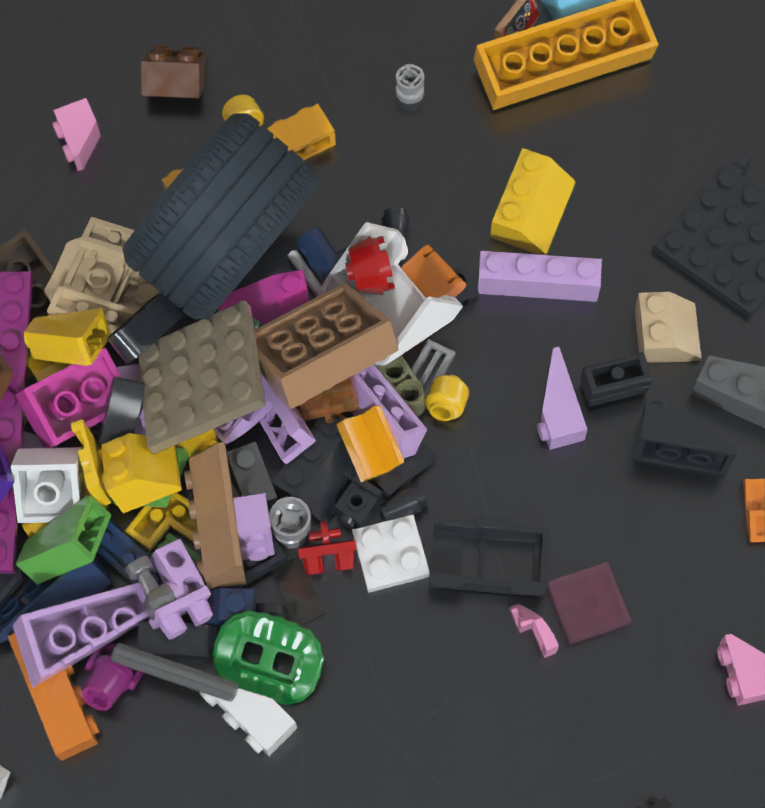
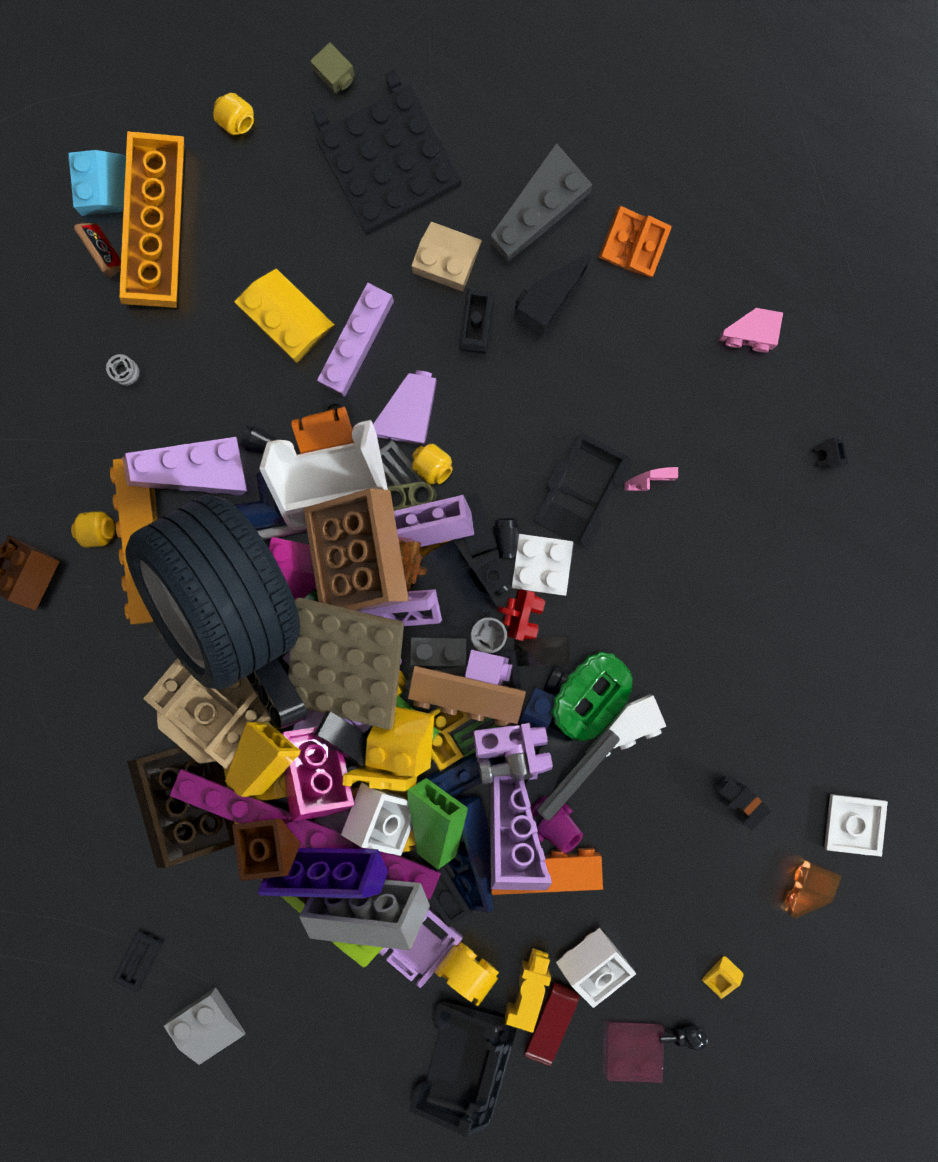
camera: 65 degrees left, 20 degrees up
bright pink slope [52,98,101,171] -> none
light orange panel [336,405,404,482] -> none
red cone [345,236,395,295] -> none
lavender slope [537,347,588,450] -> none
clear pink plate [547,562,631,645] -> none
none -> lavender wedge [122,437,247,495]
none -> yellow head [213,93,254,135]
none -> lavender slope [373,370,437,446]

